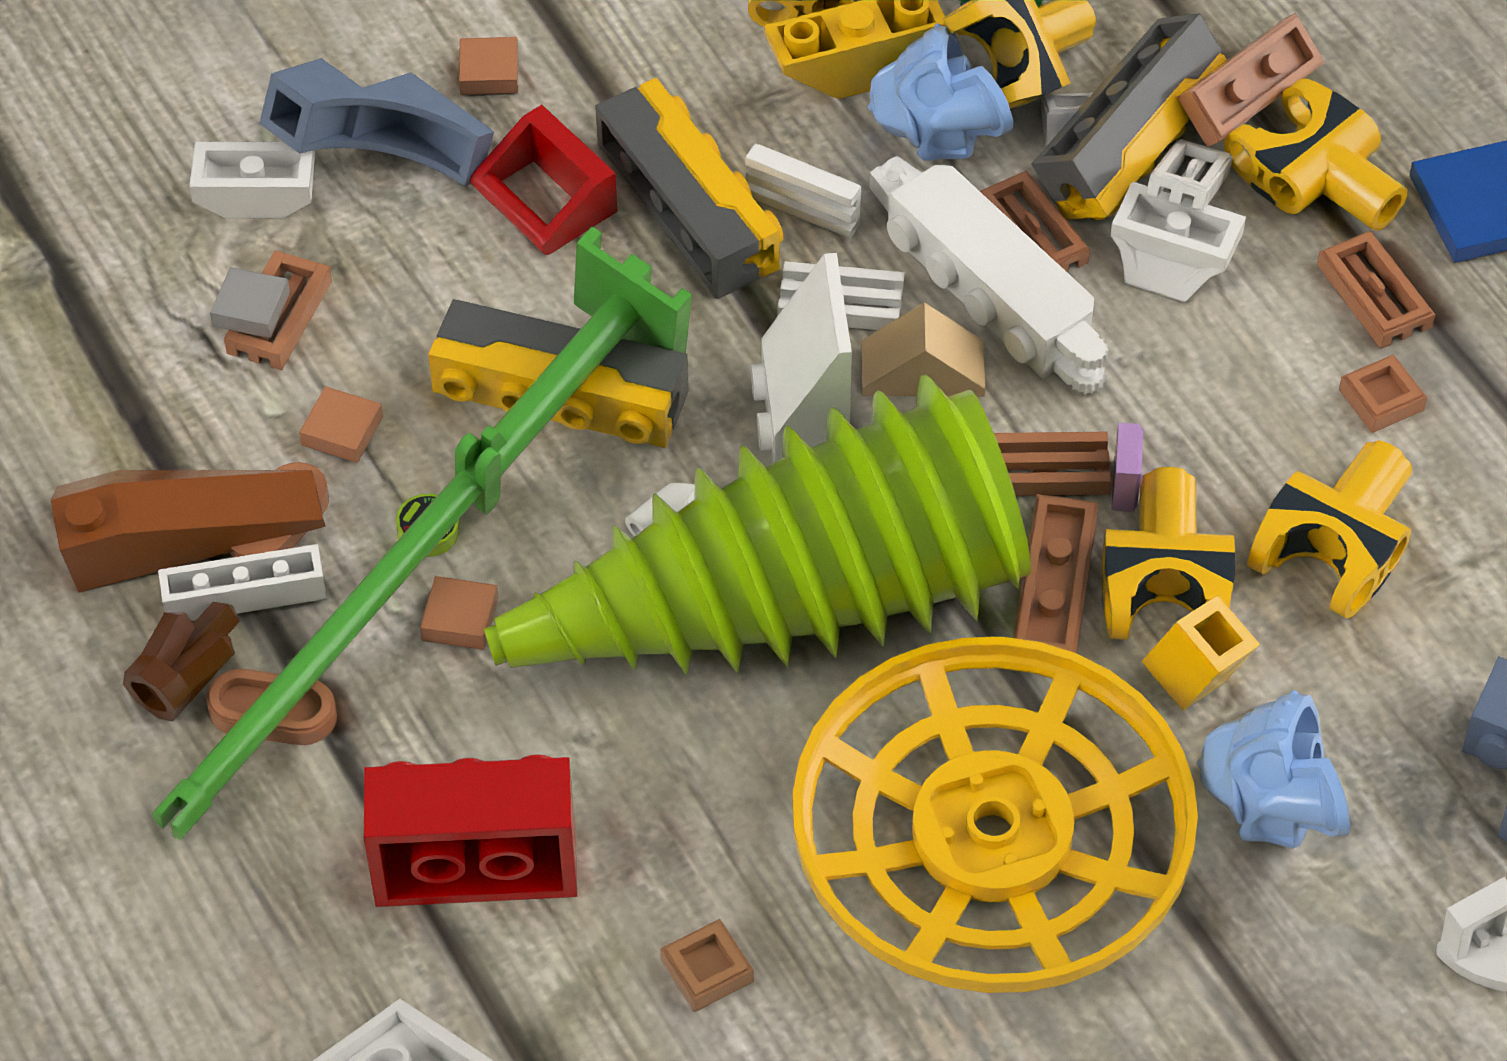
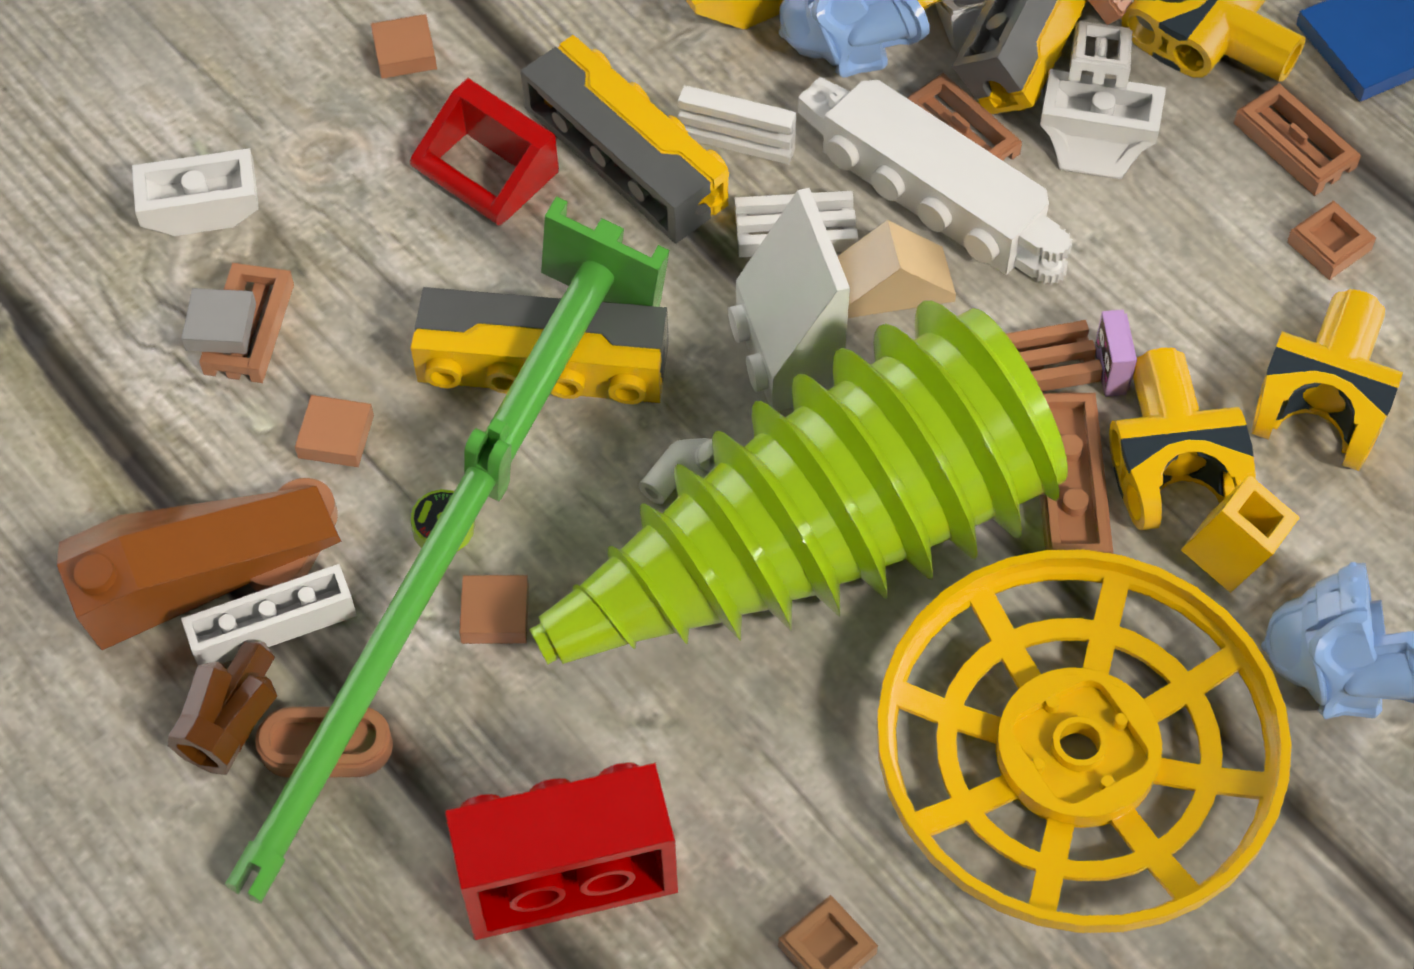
camera: 10 degrees left, 5 degrees up
sand blue arch [259,58,494,187] -> none

